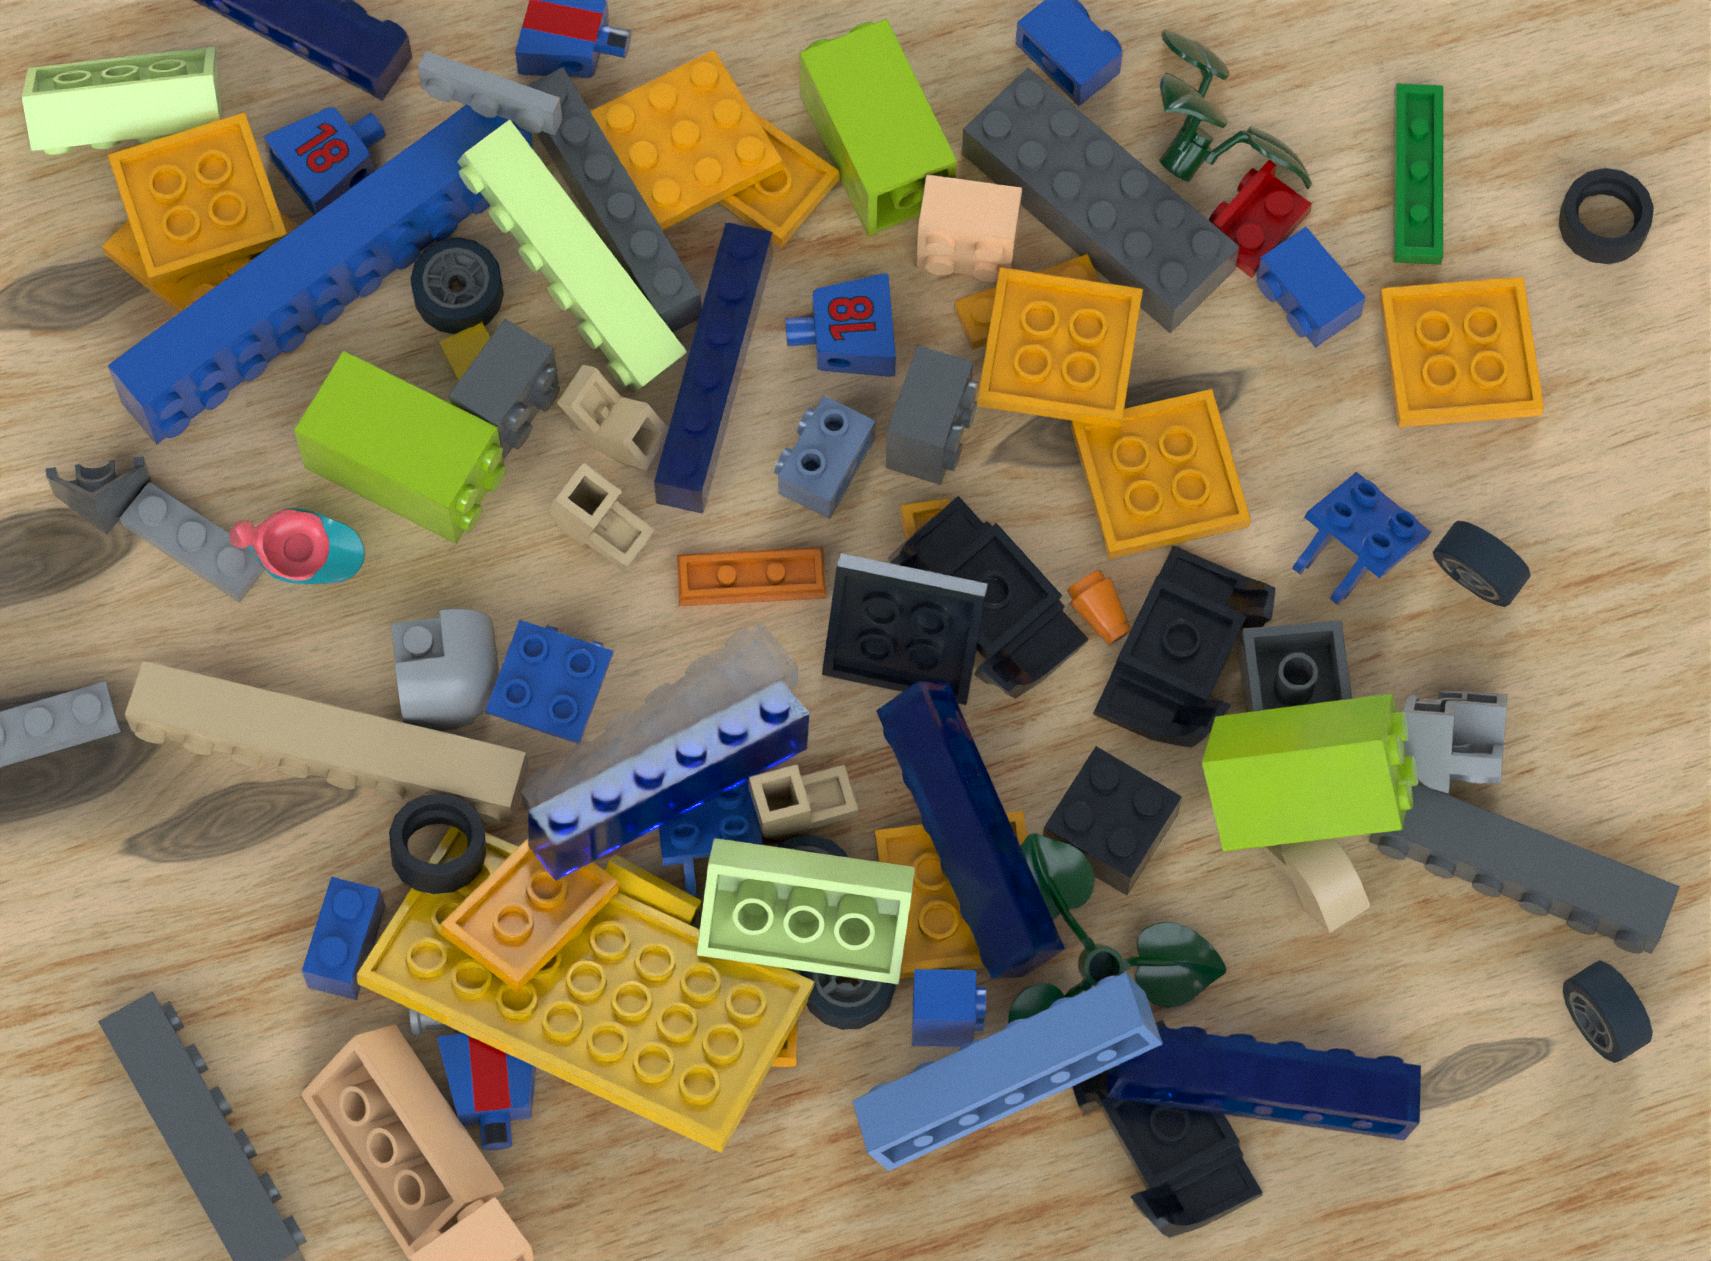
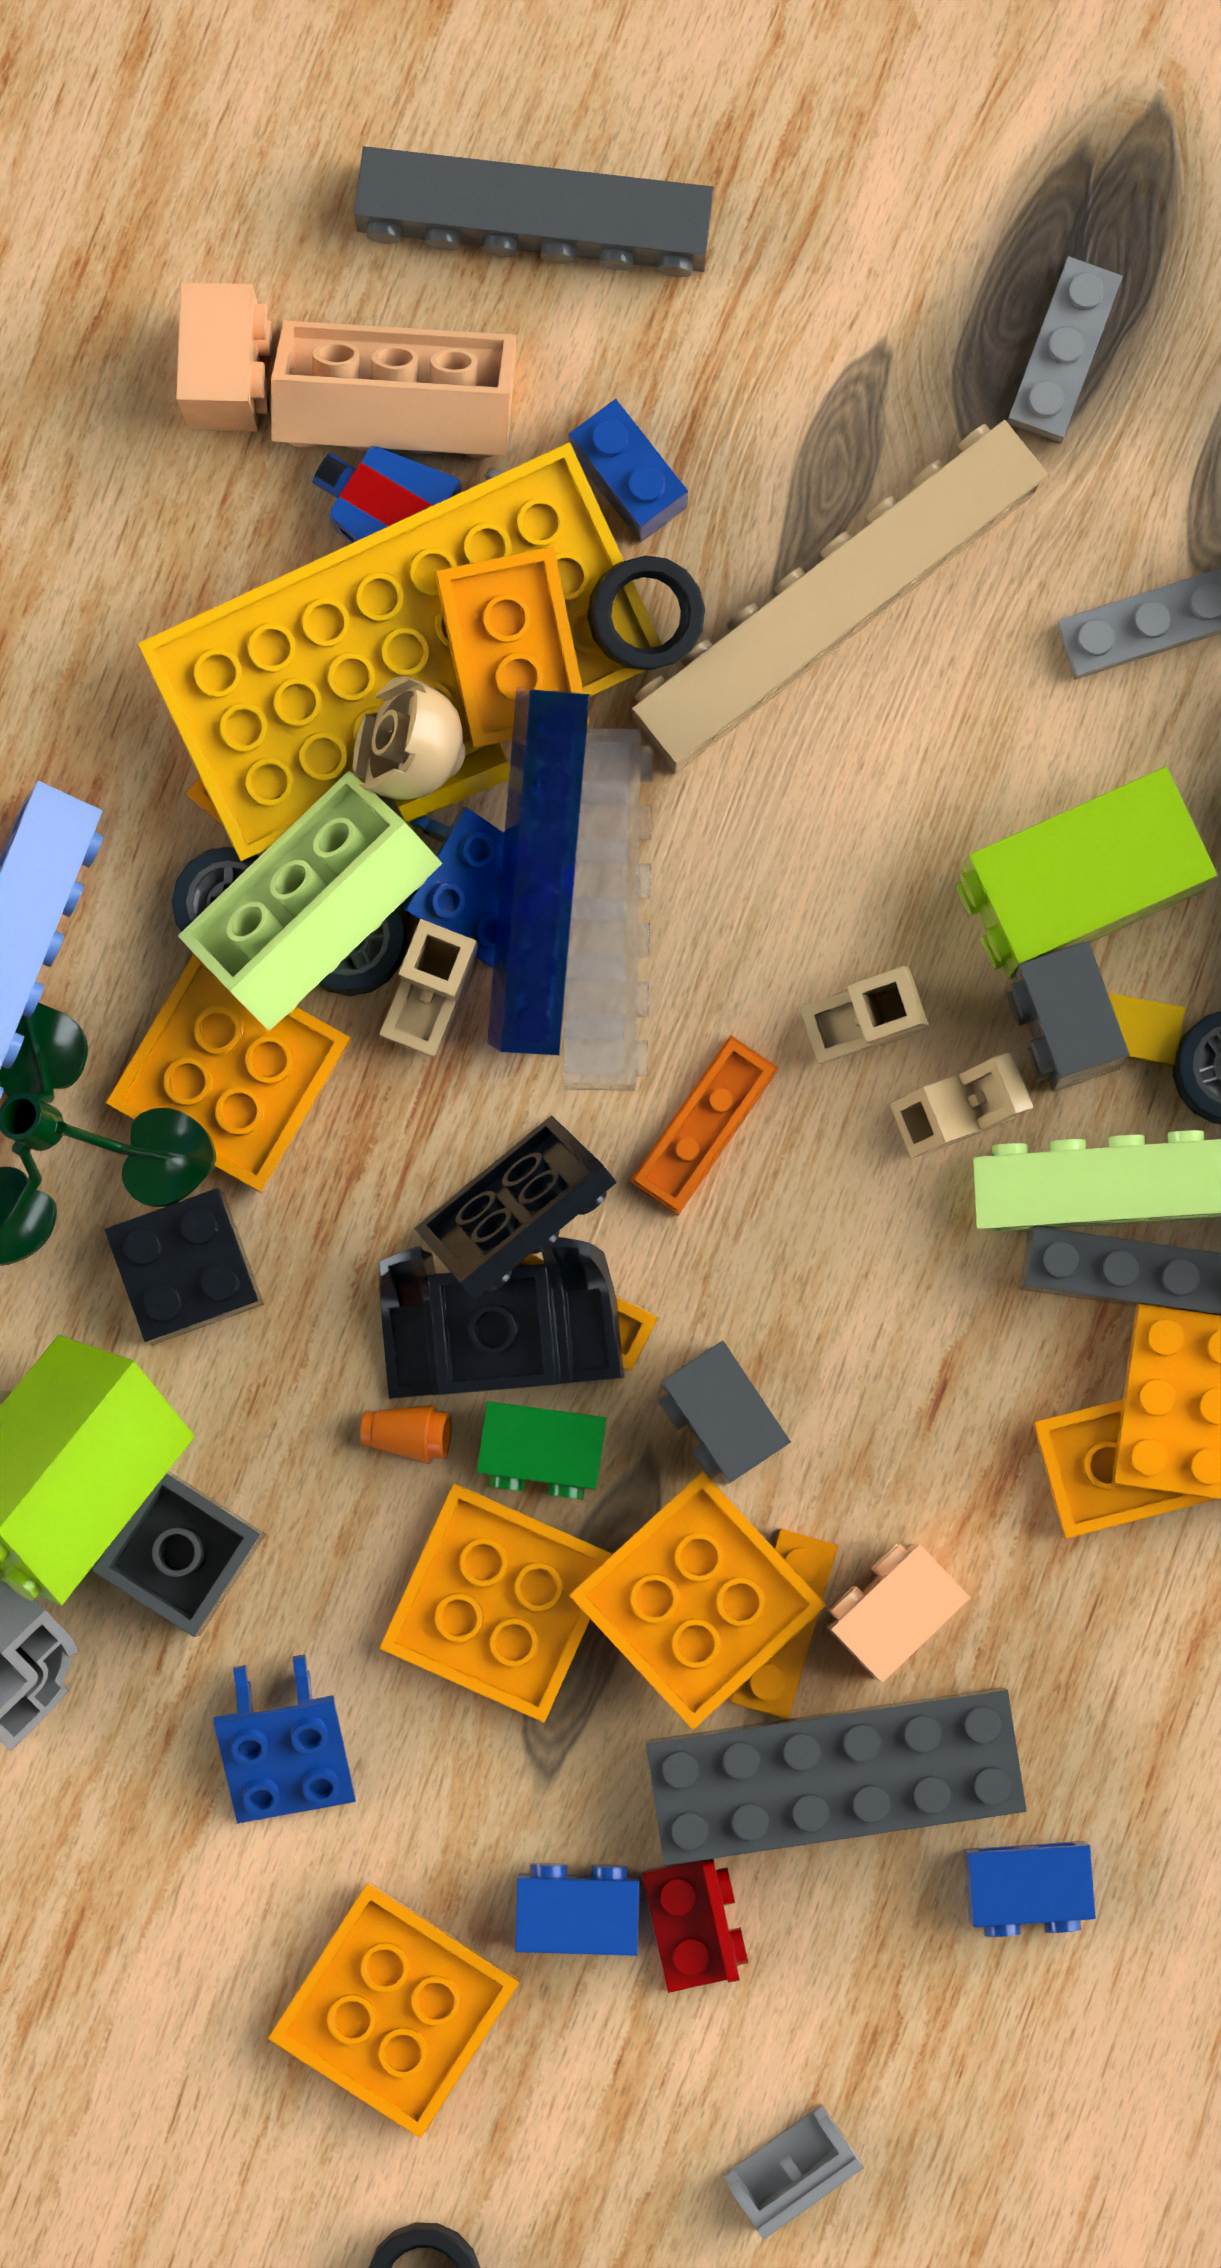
camera: 130 degrees right, 15 degrees up
coral hair [229,508,365,584] -> none
light grey brick [391,609,499,731] -> none
blue plate [485,620,614,745] -> none
clear blue brick [654,222,773,514] -> none
sand blue brick [774,396,876,519] -> none
blue torso [785,273,896,377] -> none
lime brick [799,18,957,236] -> none
clear blue brick [876,681,1065,979] -> none
blue brick [912,969,986,1047] -> none
black piece [1093,546,1275,748] -> none
dark green plant [1159,29,1312,190] -> none
green plate [1393,83,1444,265] -> none
black wheel [1433,520,1531,607] -> none
none -> tan cylinder [353,676,465,800]
none -> green brick [477,1401,607,1500]
none -> light grey hinge [723,2104,864,2240]

